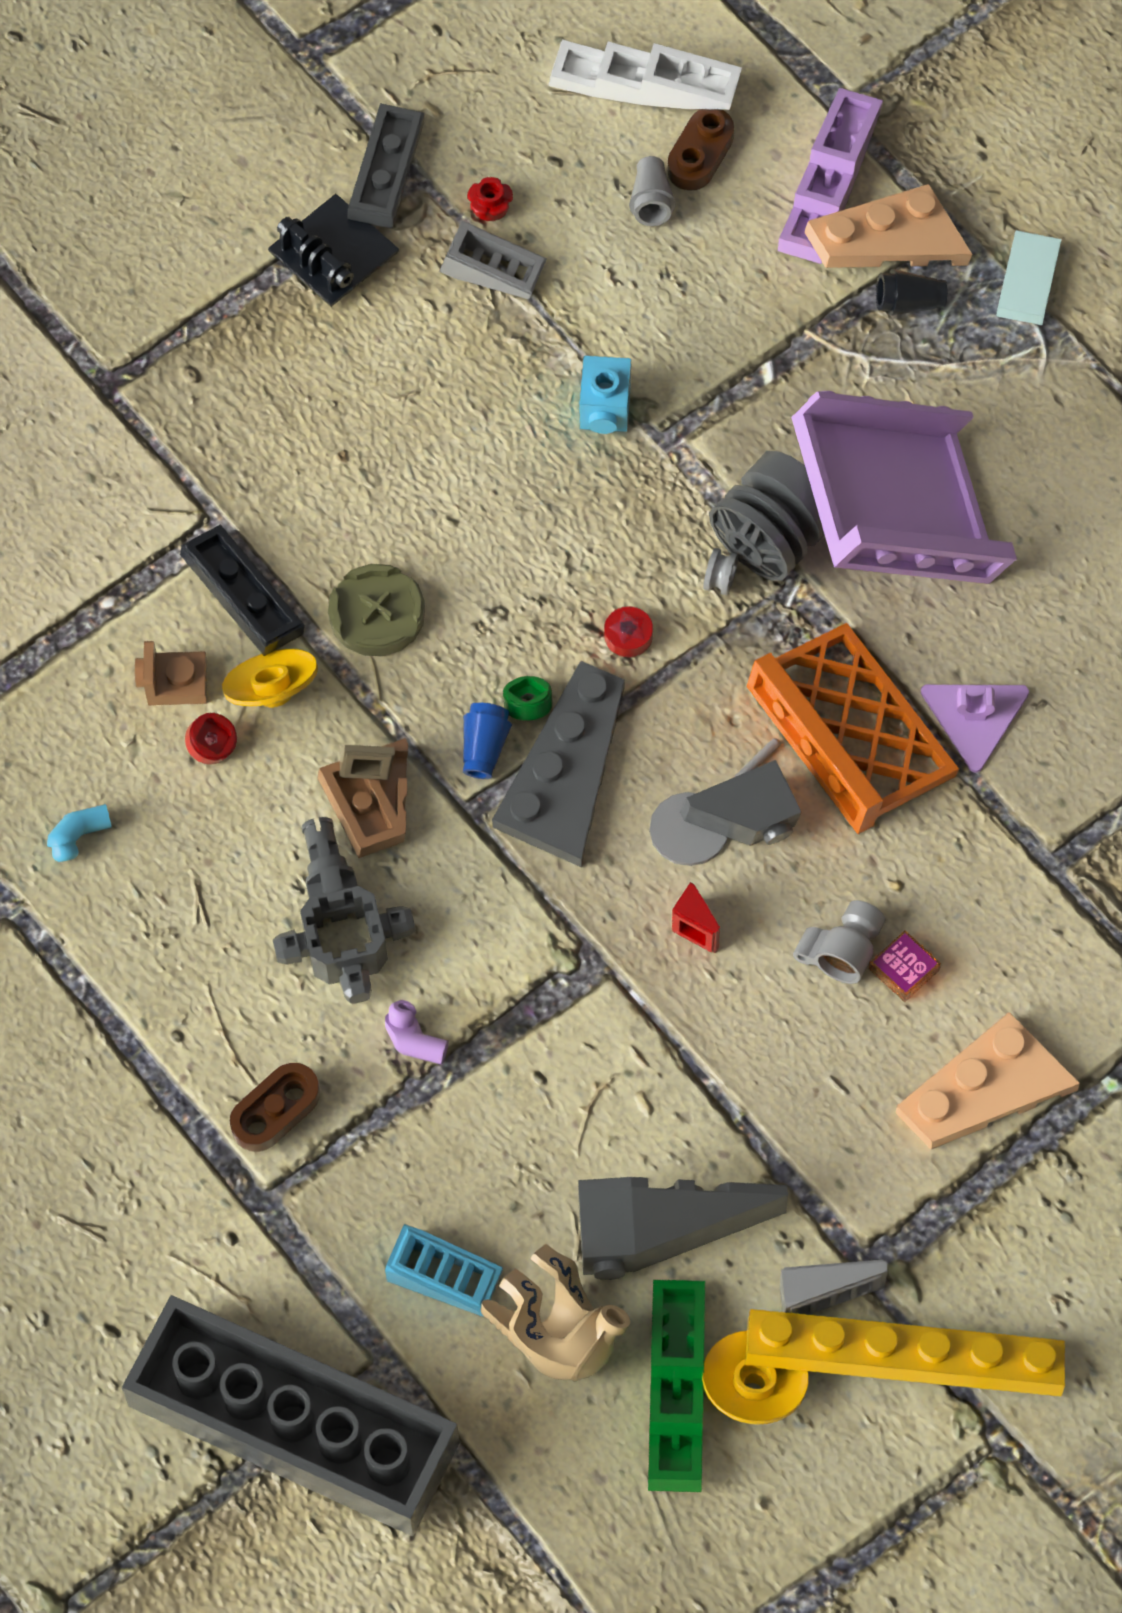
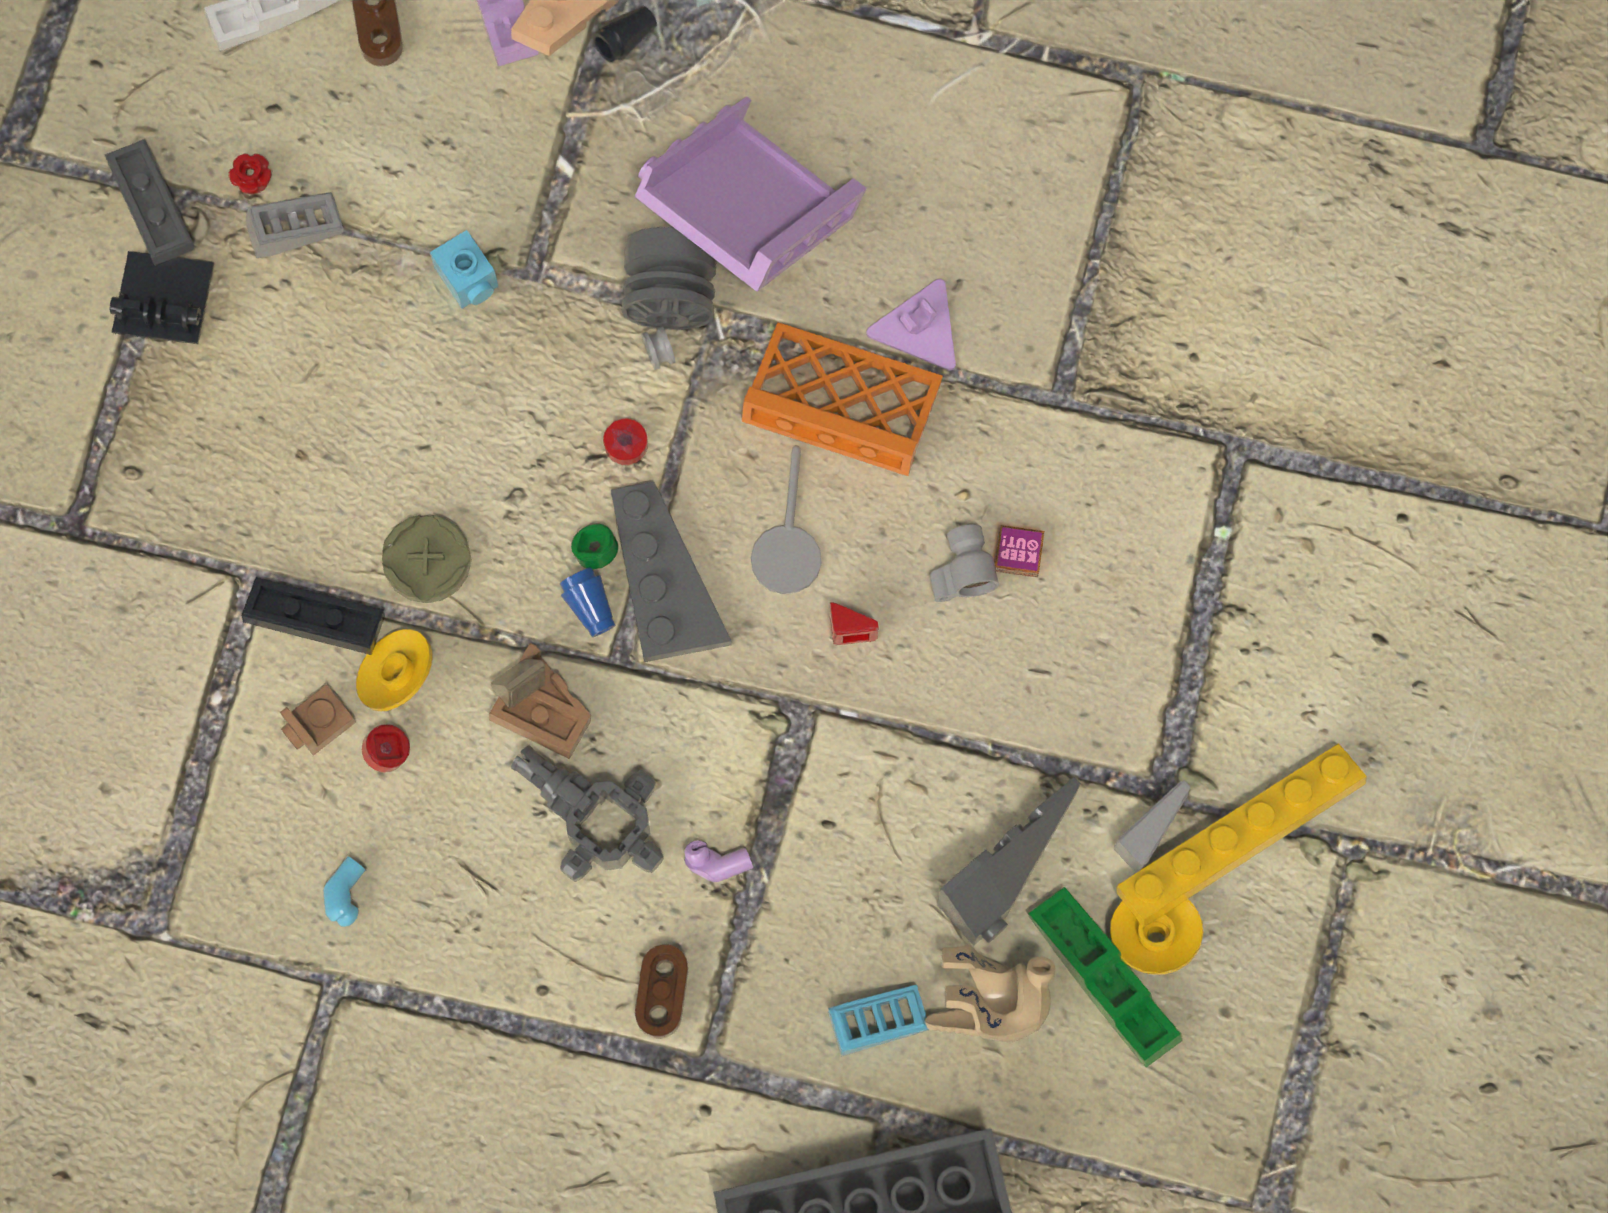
camera: 40 degrees left, 10 degrees up
light grey cone [629,156,676,226] -> none
dark grey slope [680,760,802,846] -> none
light nougat wing [896,1012,1080,1149] -> none

